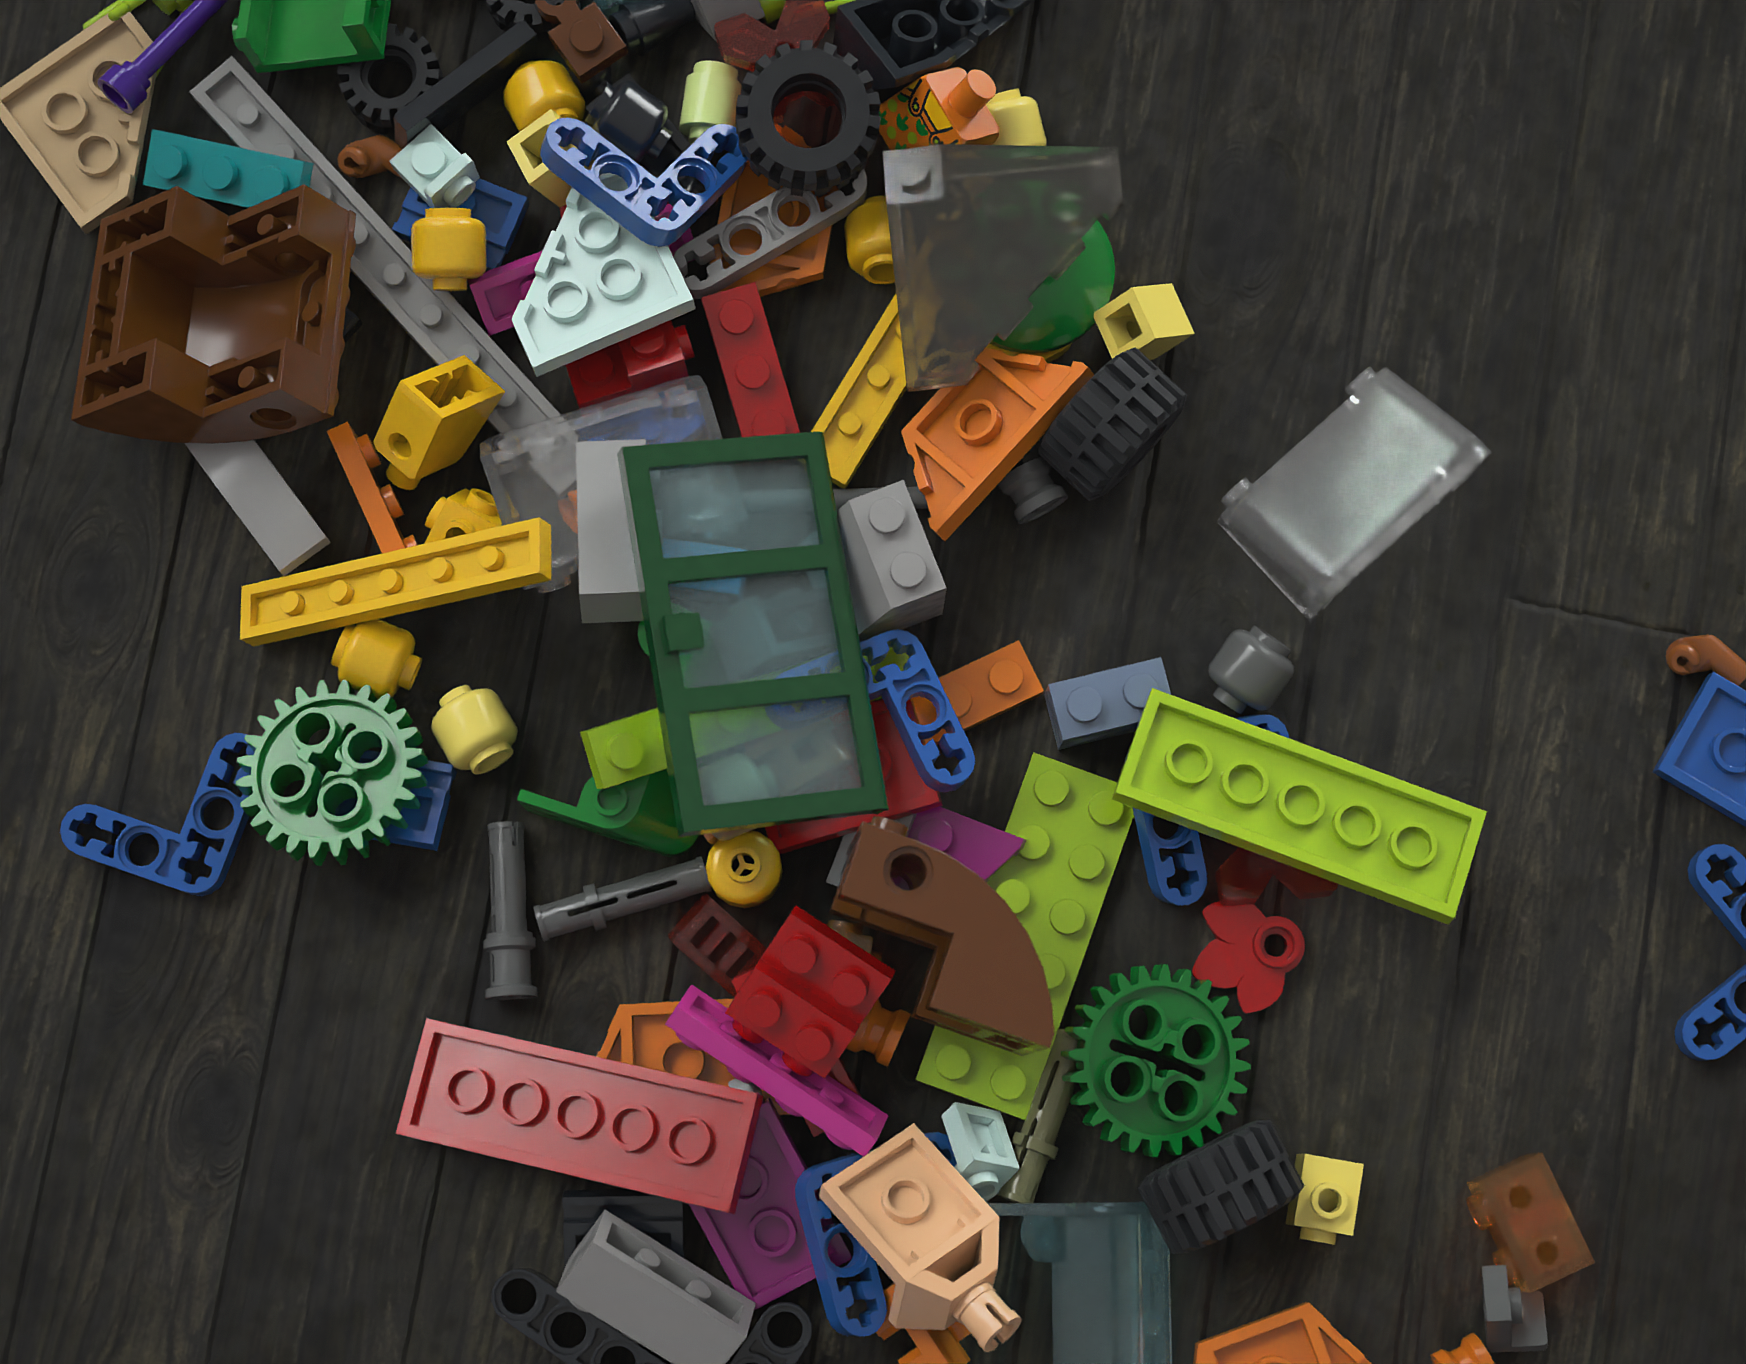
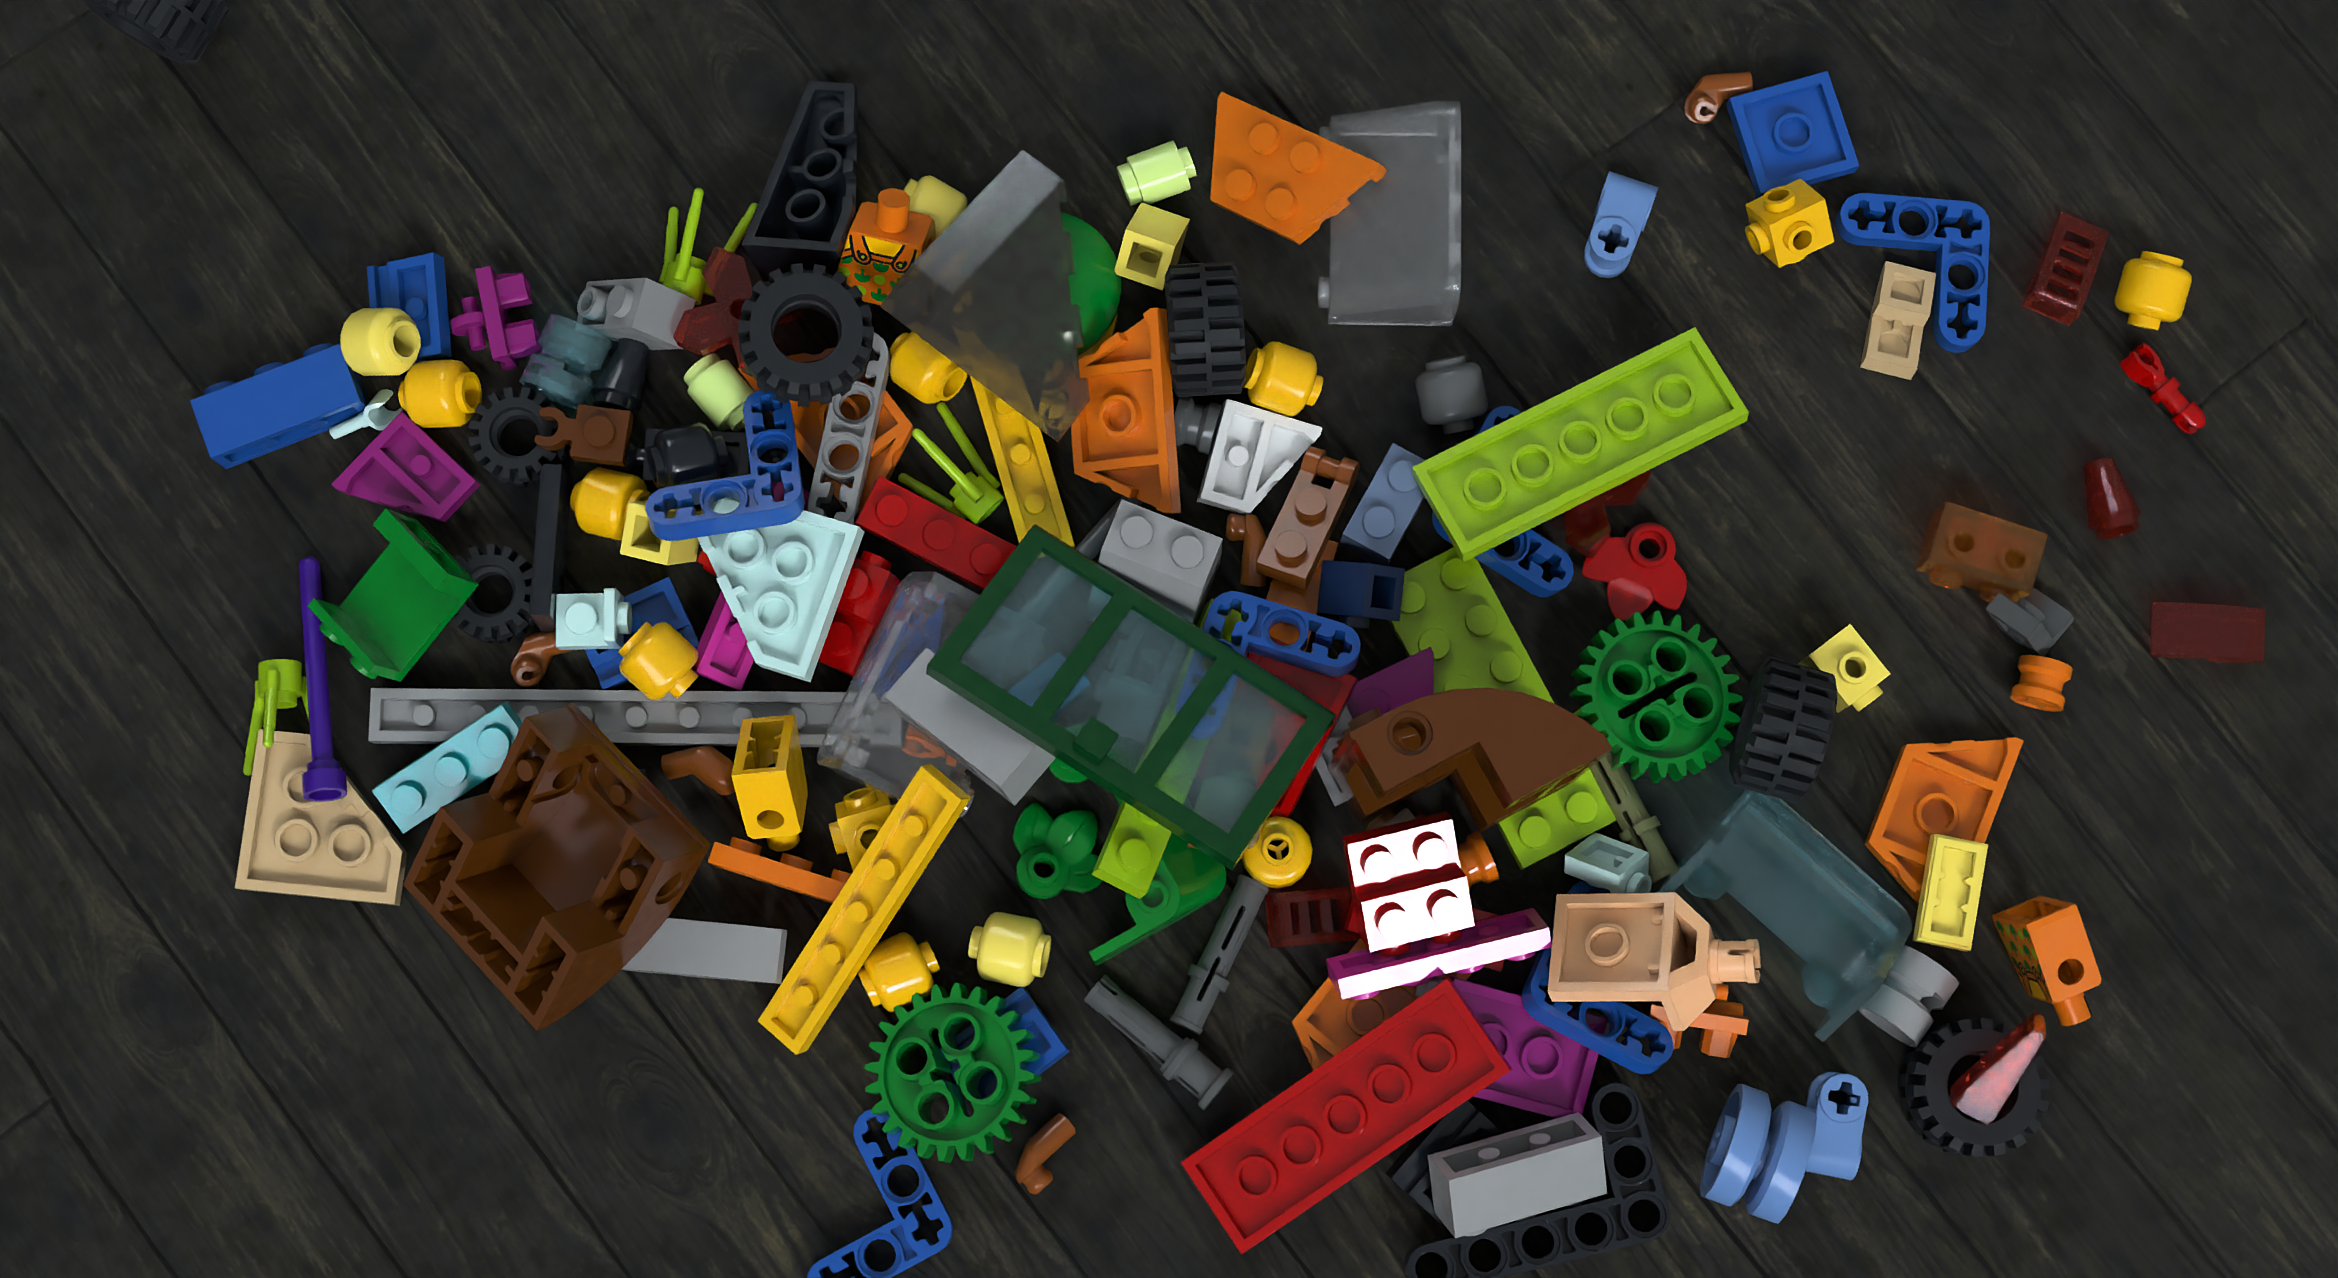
camera: 45 degrees left, 0 degrees up
none -> dark orange arm [661,745,735,795]
none -> lime plant [898,402,1005,526]
none -> green plate [1013,803,1103,899]
none -> dark orange arm [1015,1113,1076,1195]
none -> yellowish green brick [1116,140,1197,206]
none -> white wing [1197,399,1322,515]
none -> orange wing [1210,91,1387,245]
none -> dark orange arm [1226,513,1267,587]
none -> yellow head [1243,341,1323,417]
none -> dark orange plate [1256,446,1360,590]
none -> dark blue brick [1317,560,1405,629]
none -> medium blue piece [1584,171,1658,278]
none -> yellow brick [1745,178,1834,268]
none -> tan slope [1860,261,1936,380]
none -> clear red cone [2083,458,2141,540]

